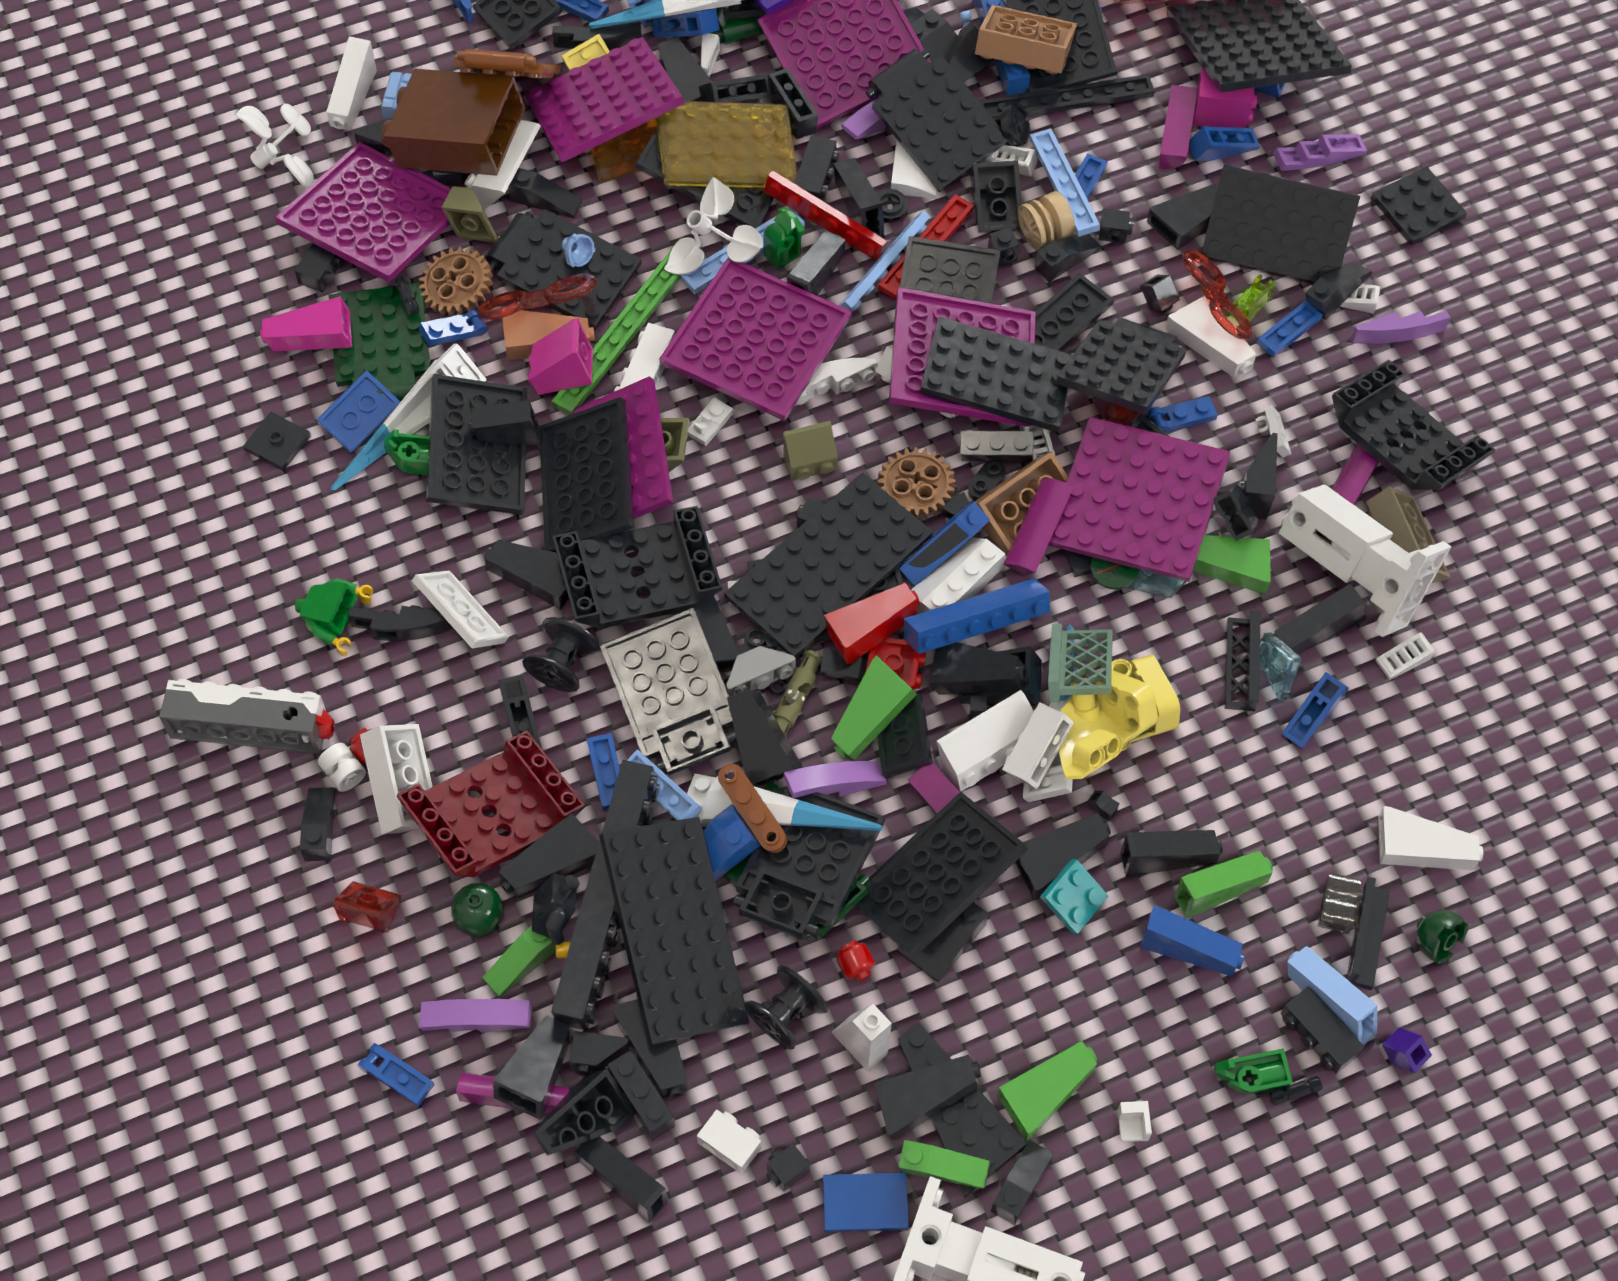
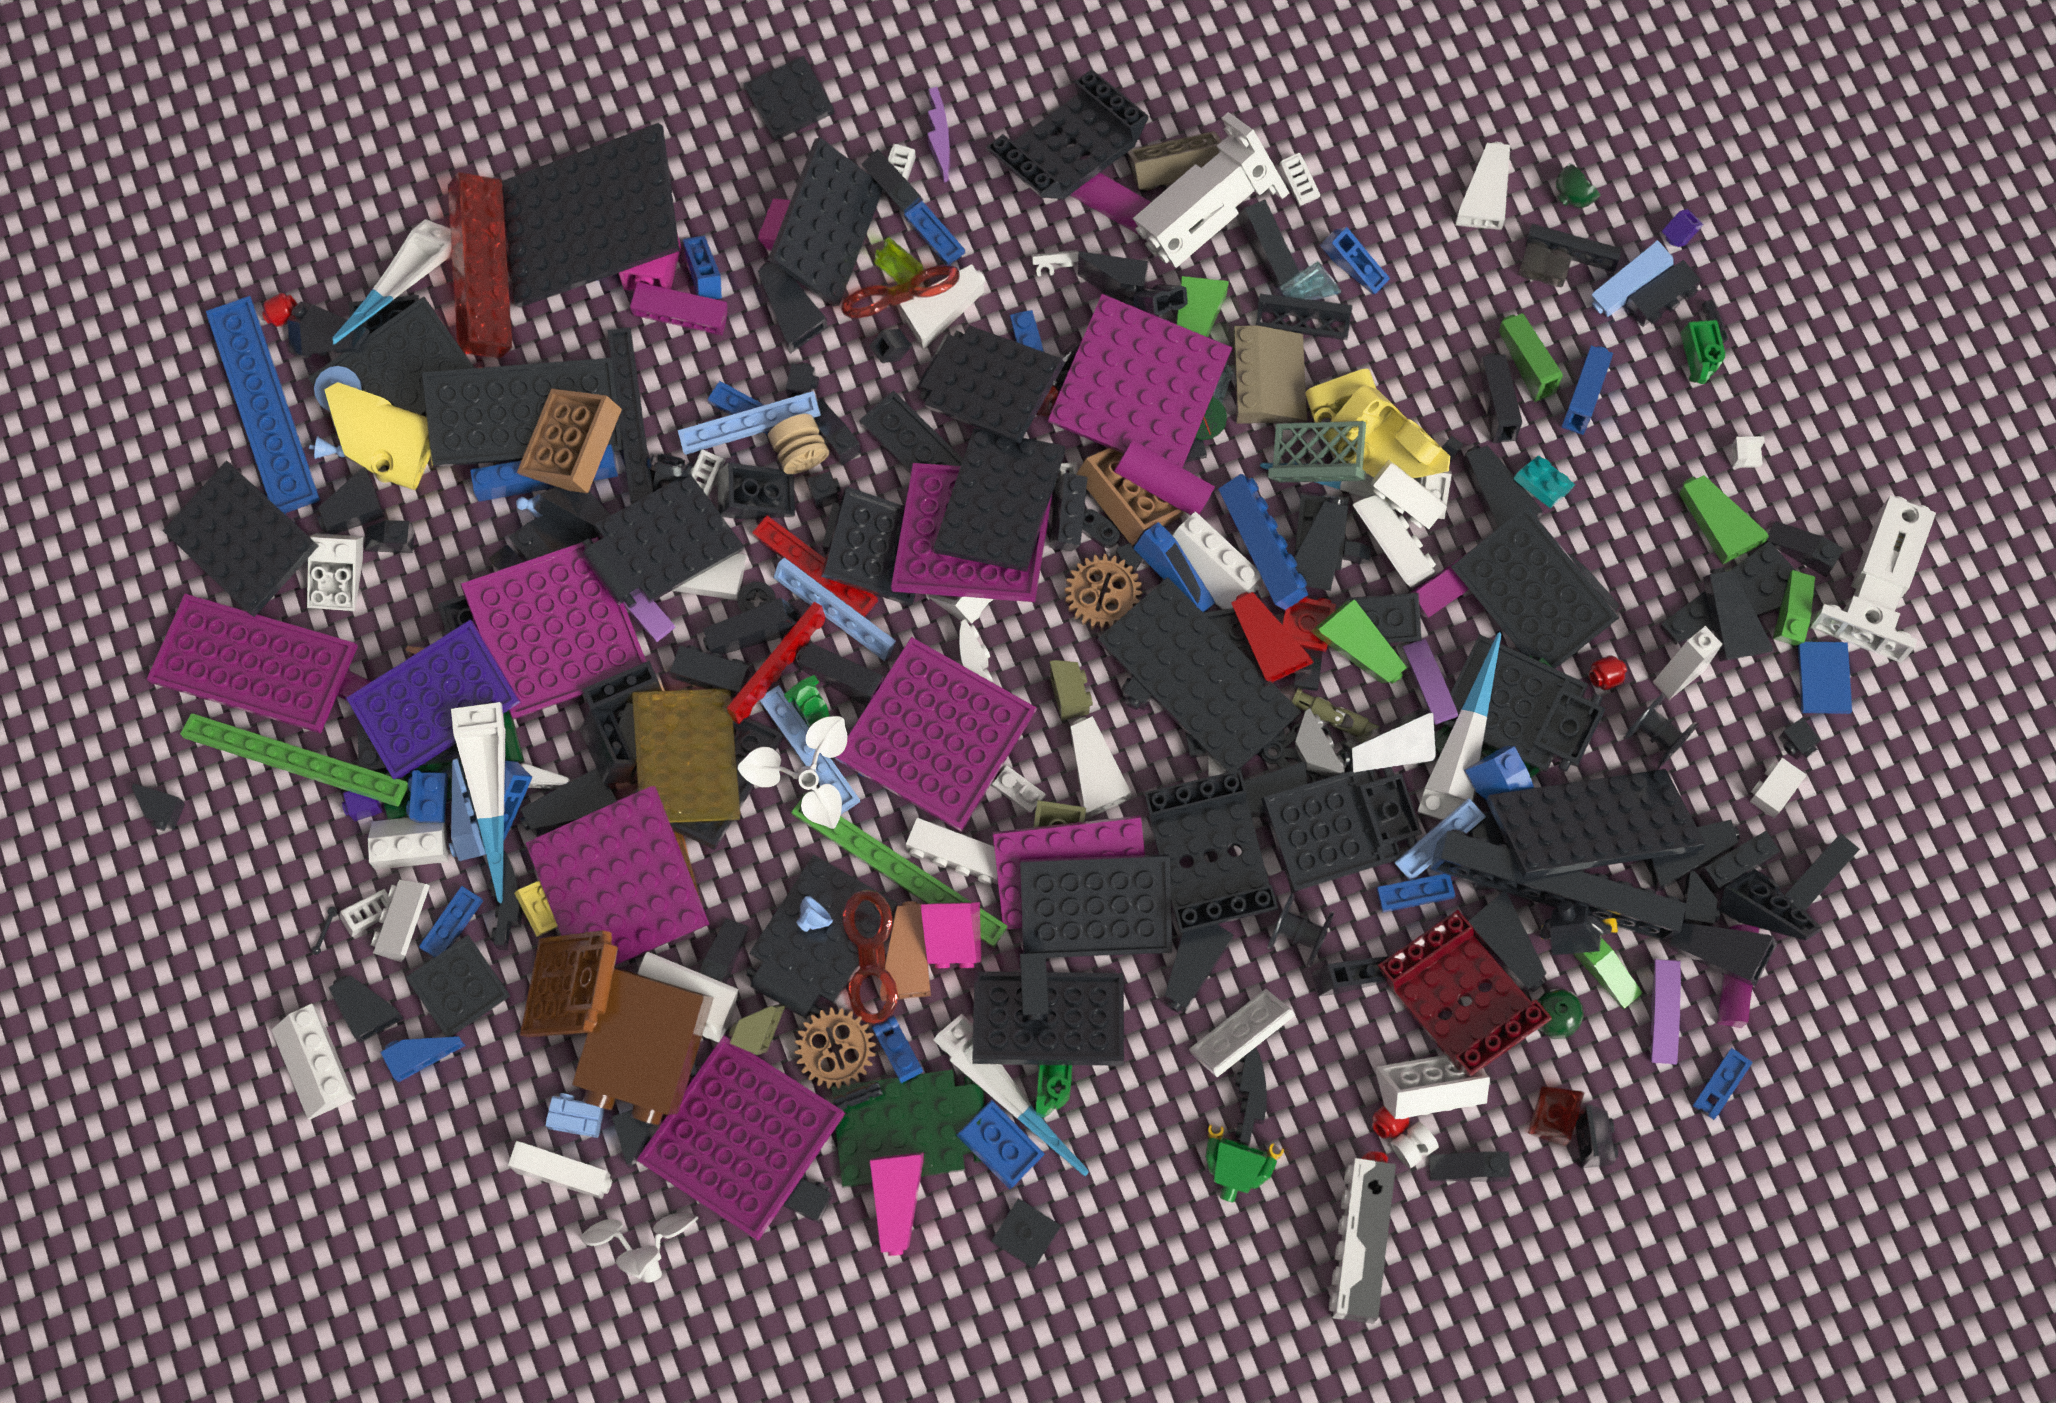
camera: 85 degrees left, 10 degrees up
dark orange plate [718,764,787,853] -> none
medium lavender slope [1273,134,1367,171] -> none
none -> white slope [1071,716,1131,819]
none -> dark tan slope [1233,326,1307,424]
none -> black slope [1574,1105,1618,1169]

